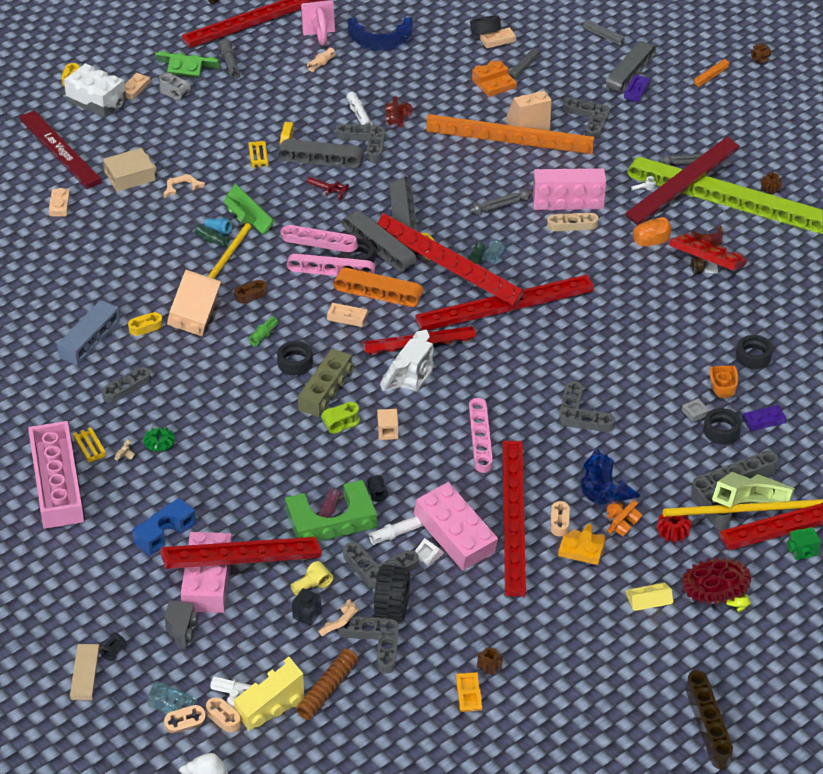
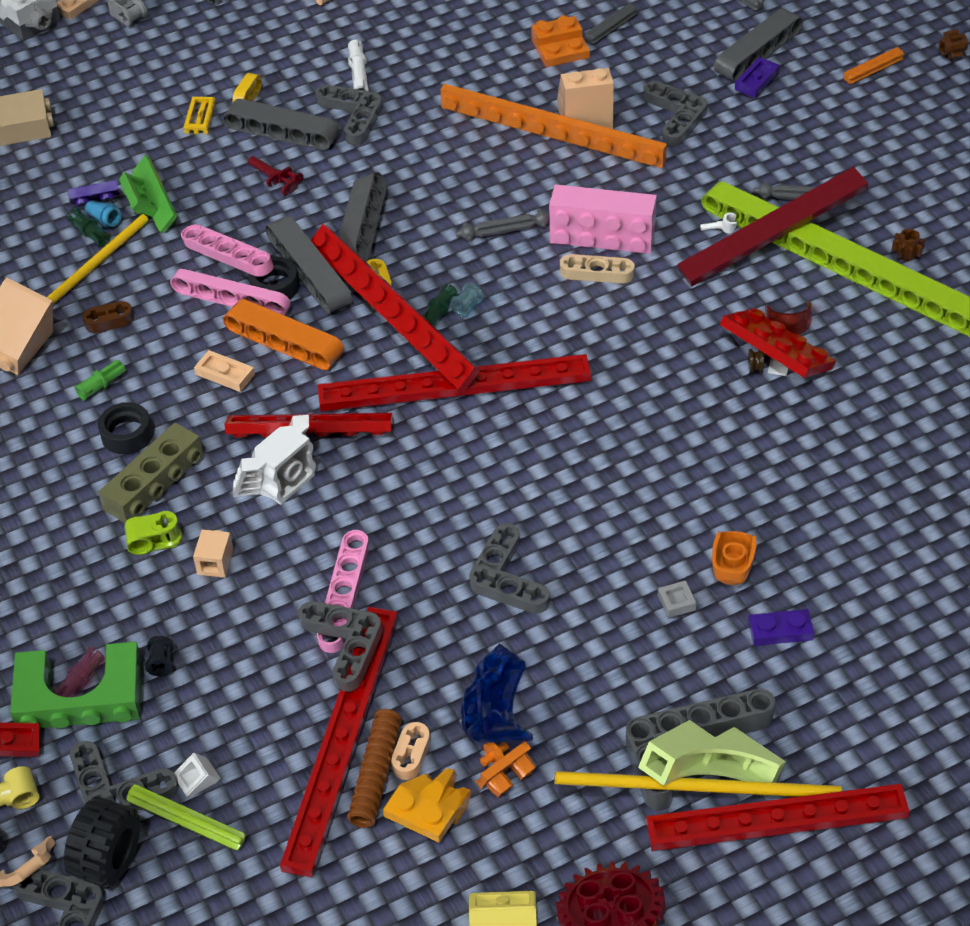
camera: 15 degrees right, 5 degrees up
light nougat helmet [163,174,205,198] -> none
white pin [369,516,424,545] -> none
clear red hips [385,96,413,128] -> none
bright pink brick [414,482,498,571] -> none
orange piece [633,217,672,246] -> none
red gear [656,514,692,544] -> none
black tyre [703,408,741,444] -> none
black tyre [736,335,773,369] -> none
green brick [786,527,821,560] -> none
none -> dark purple plate [67,180,120,206]
none -> lime axle [127,785,246,851]
none -> dark grey beam [298,601,383,691]
none -> dark orange piece [347,709,402,828]

